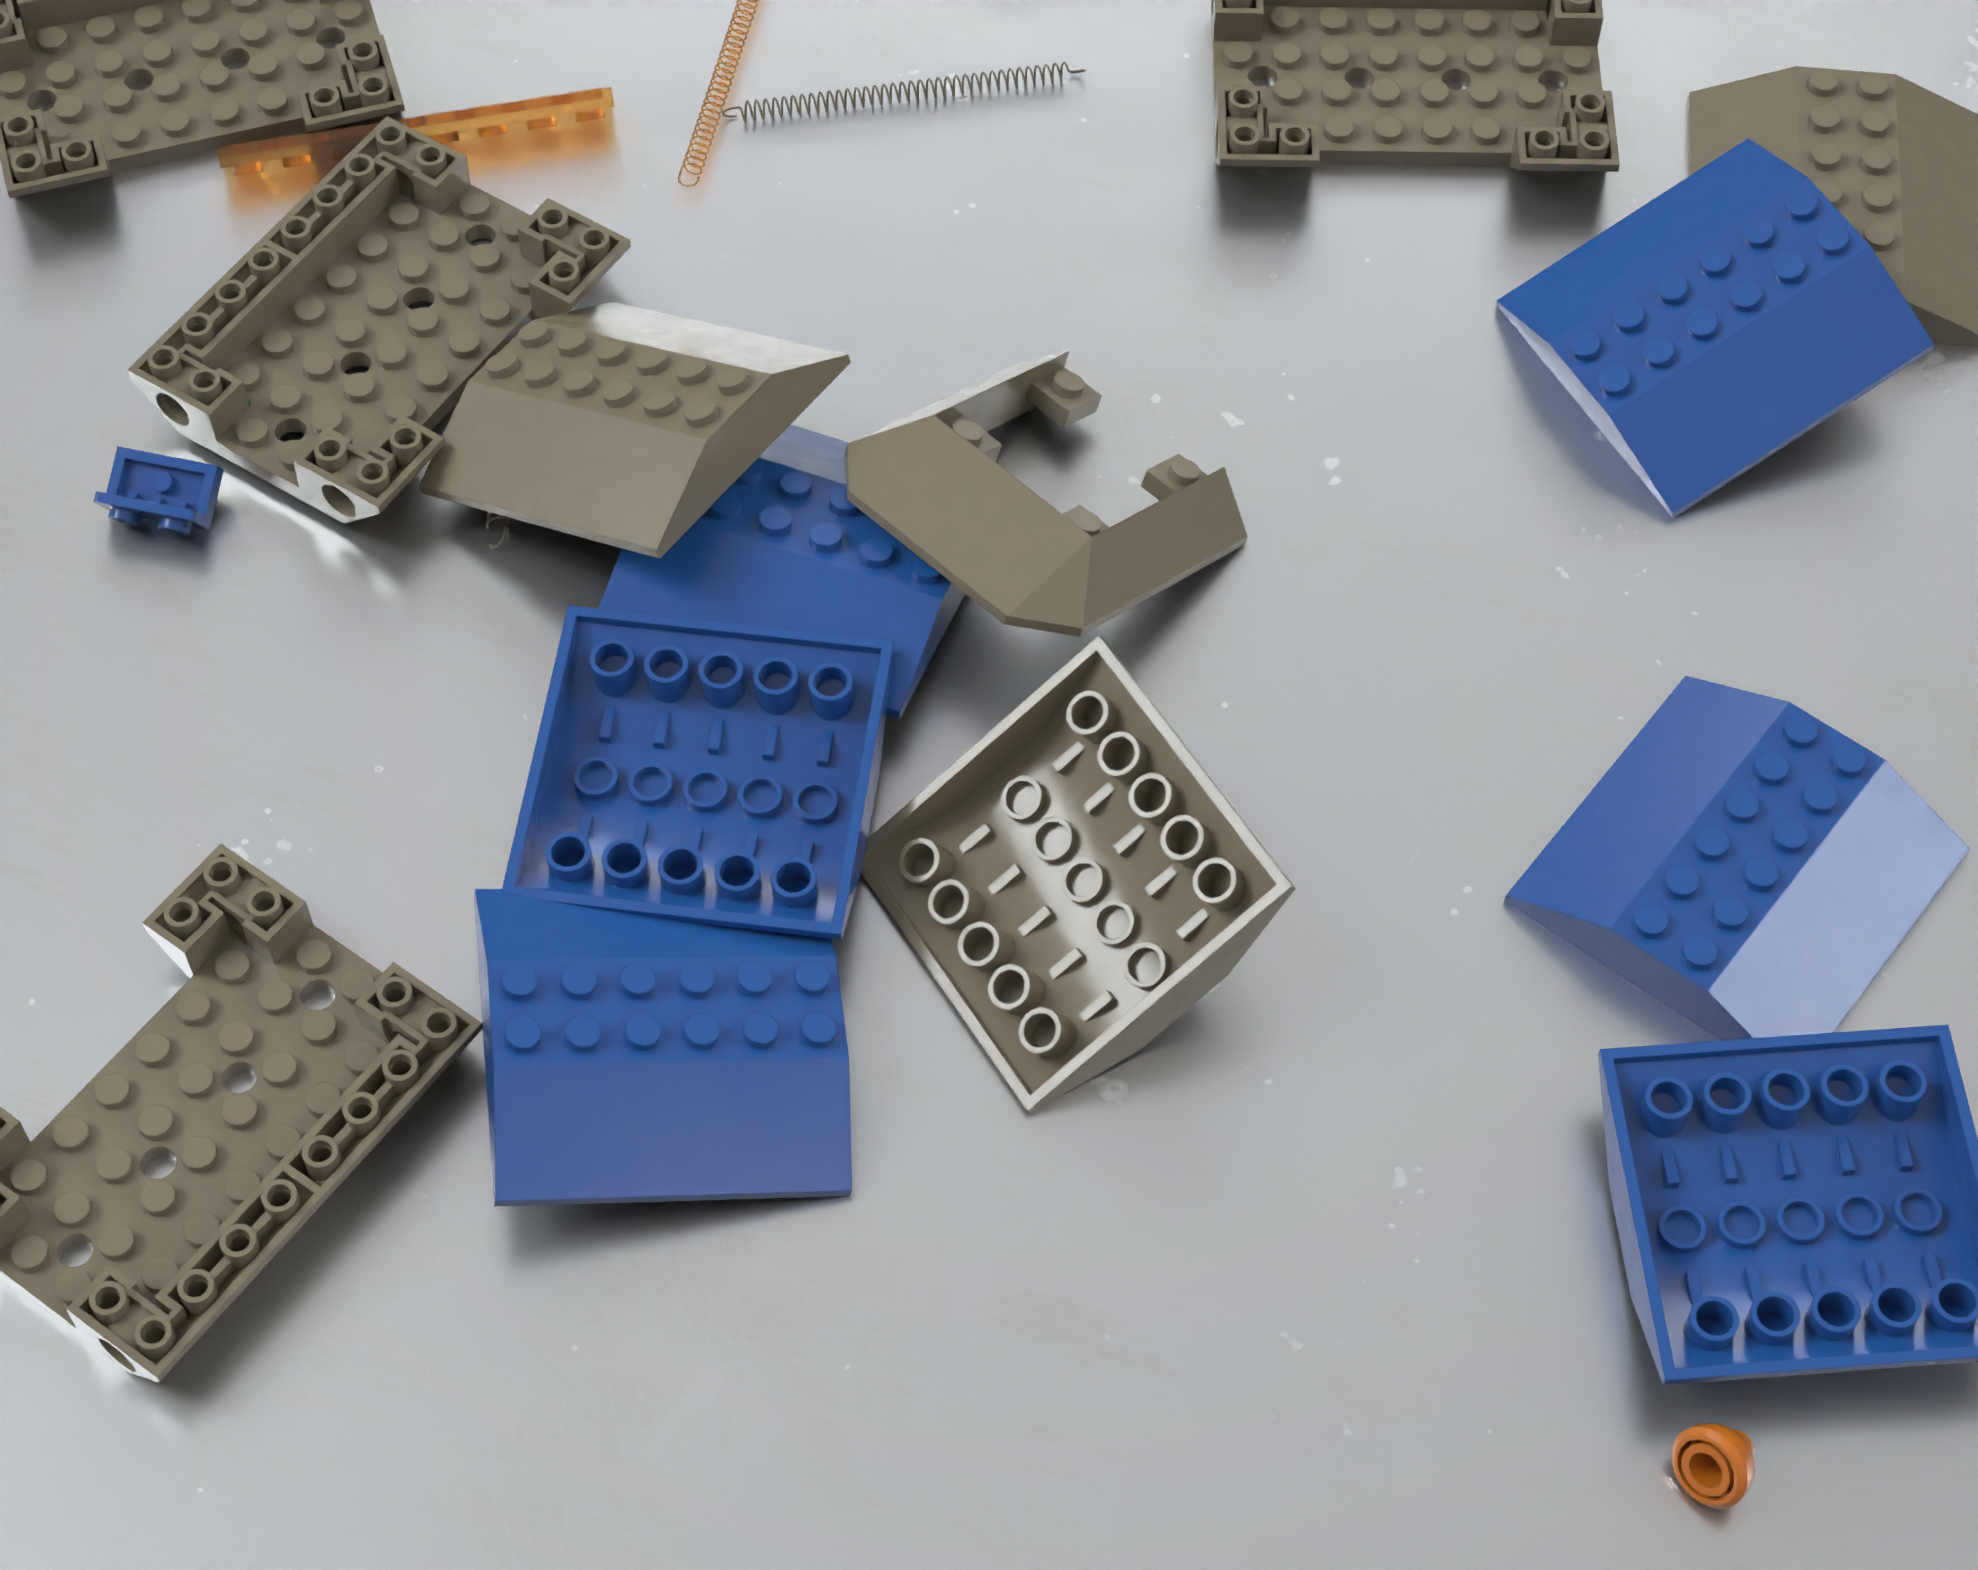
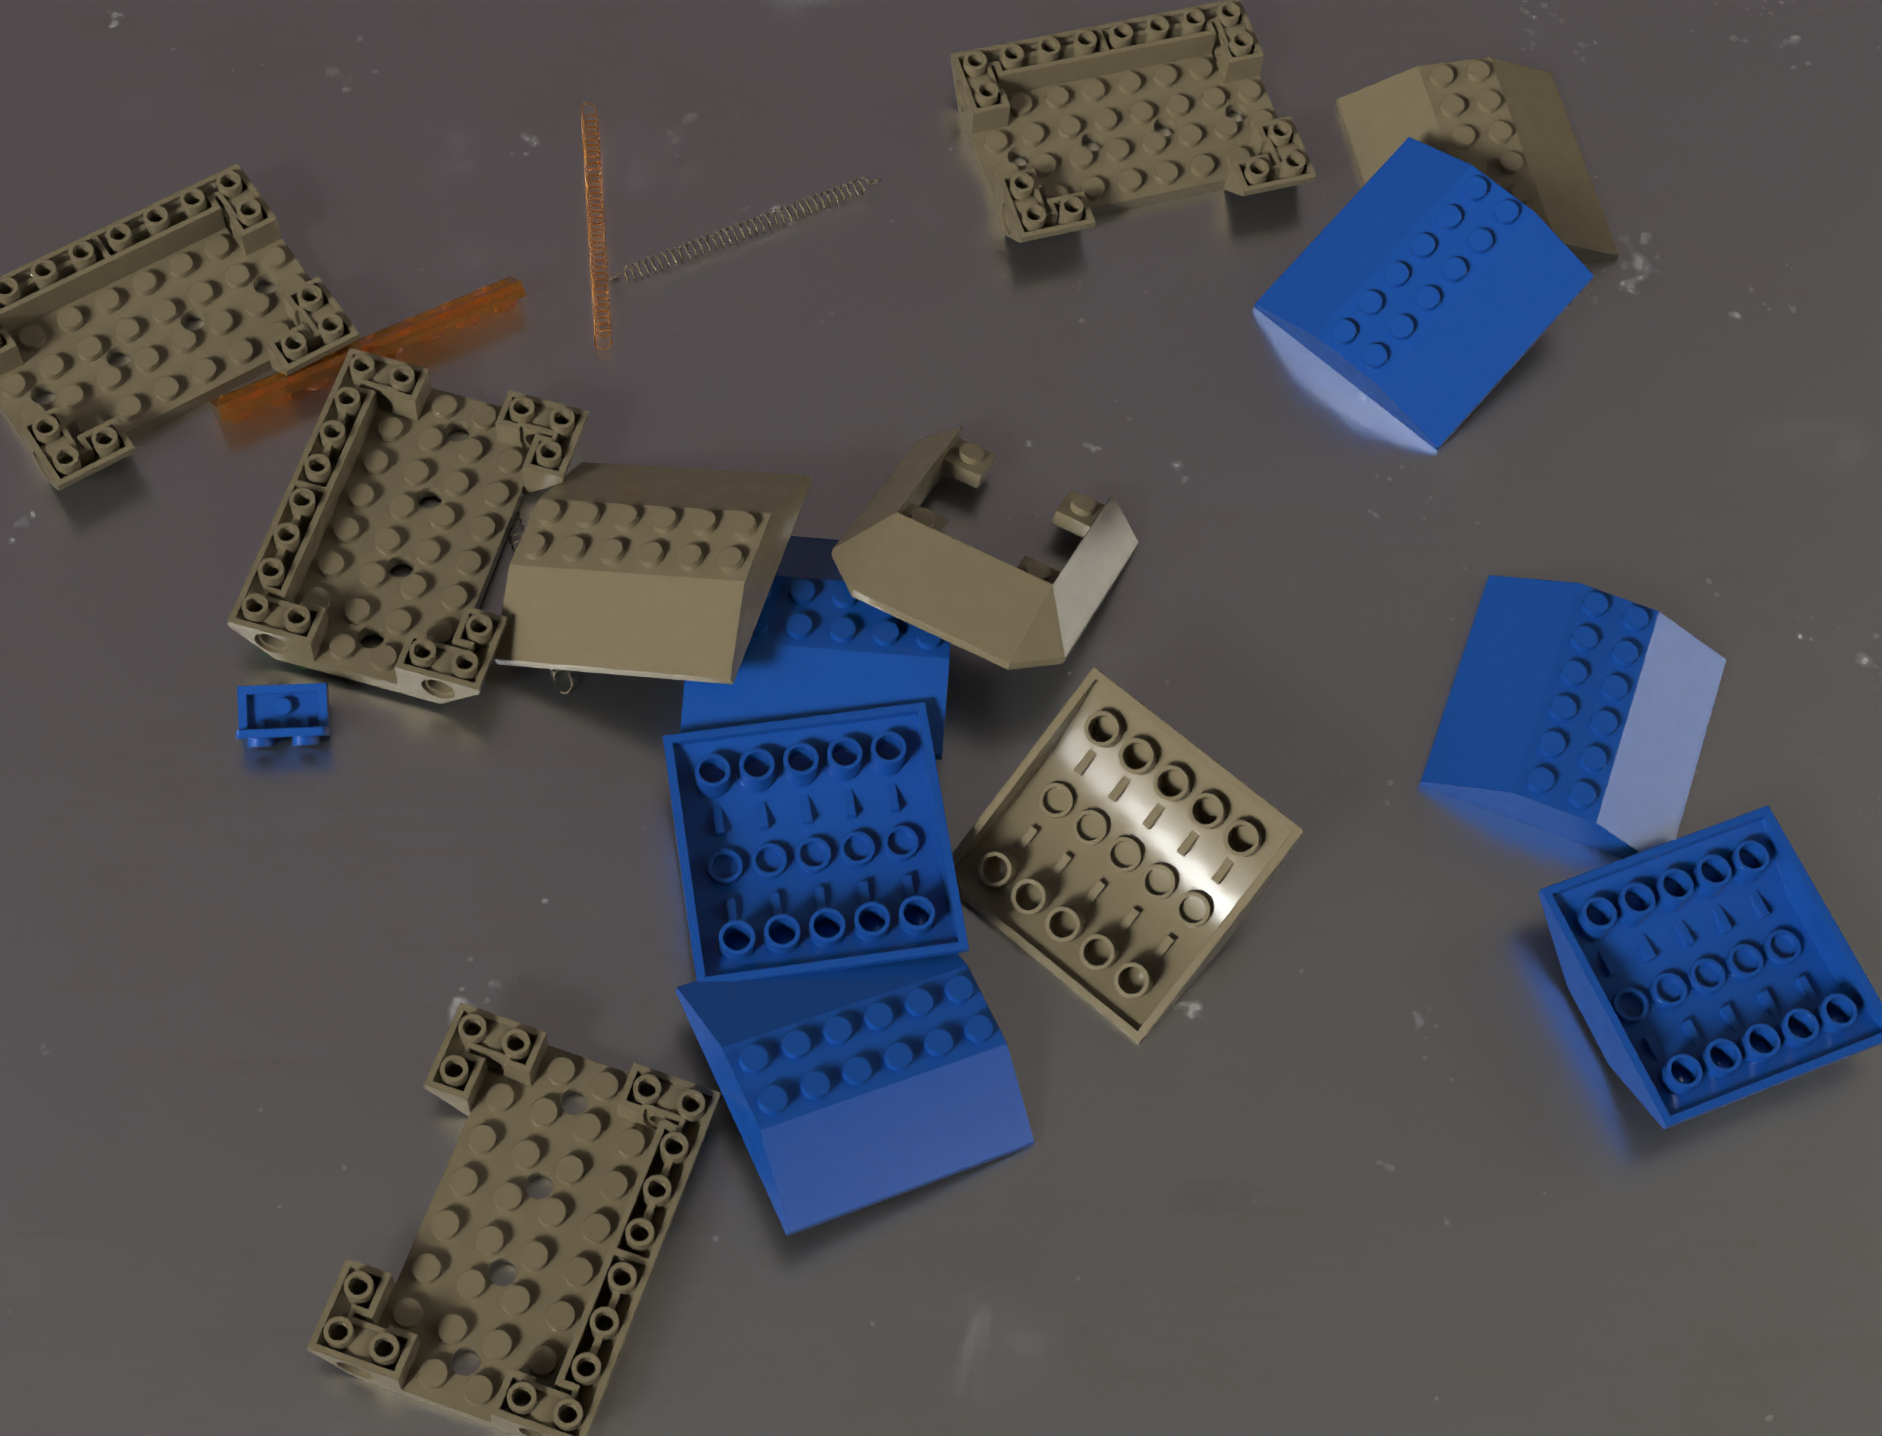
camera: 25 degrees left, 5 degrees up
orange brick [1671,1423,1755,1509] -> none

